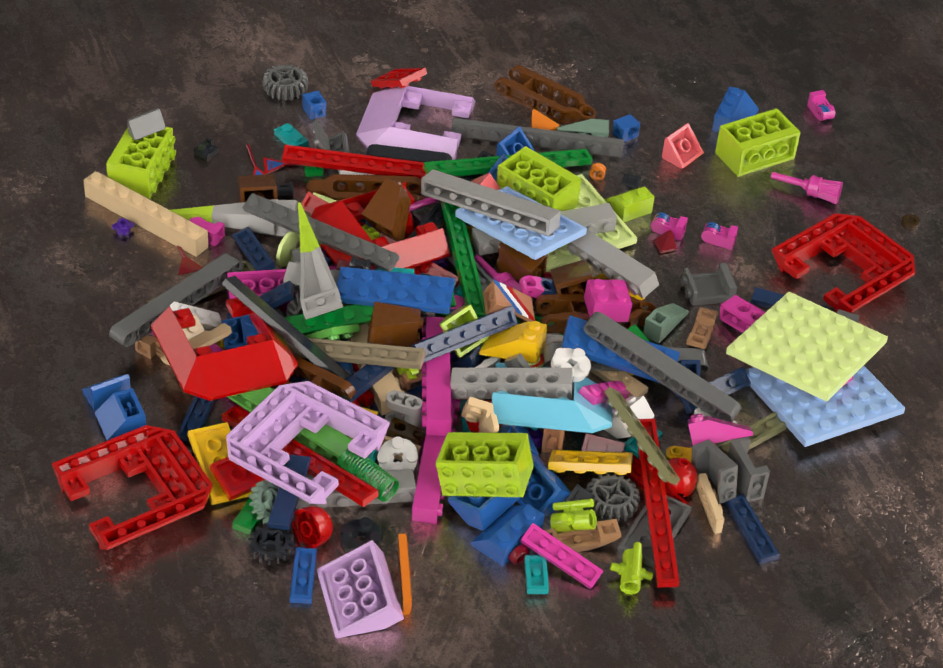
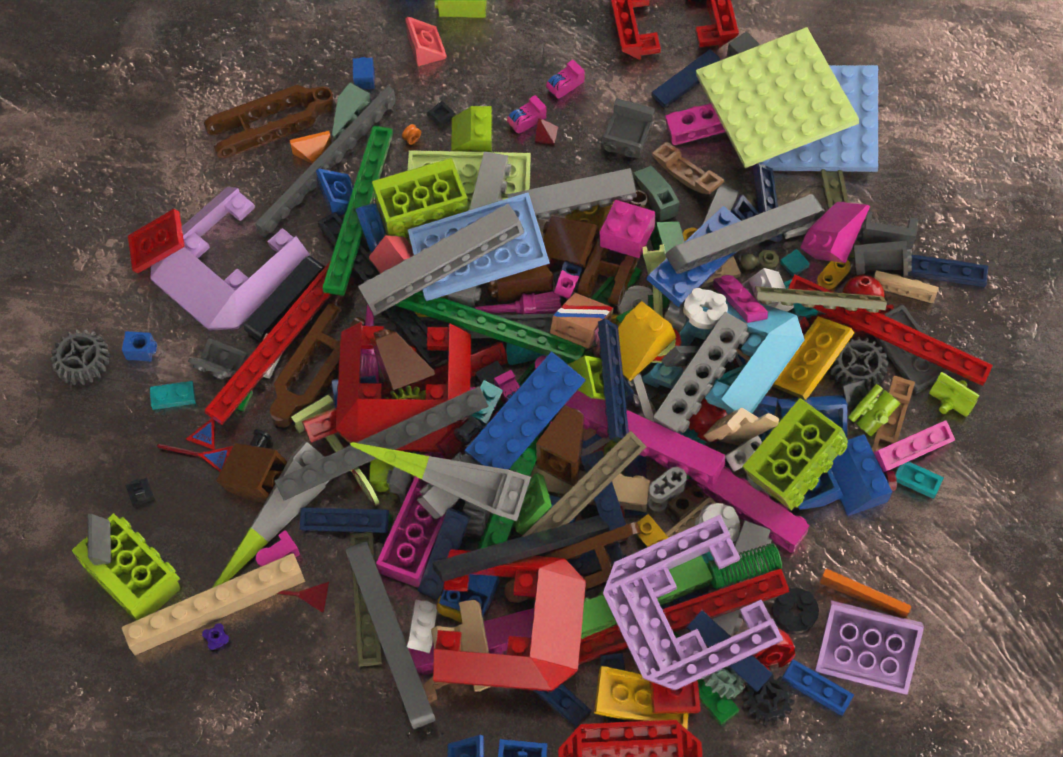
camera: 55 degrees left, 20 degrees up
none -> olive plate [740,250,779,270]
none -> teal tile [780,249,810,277]

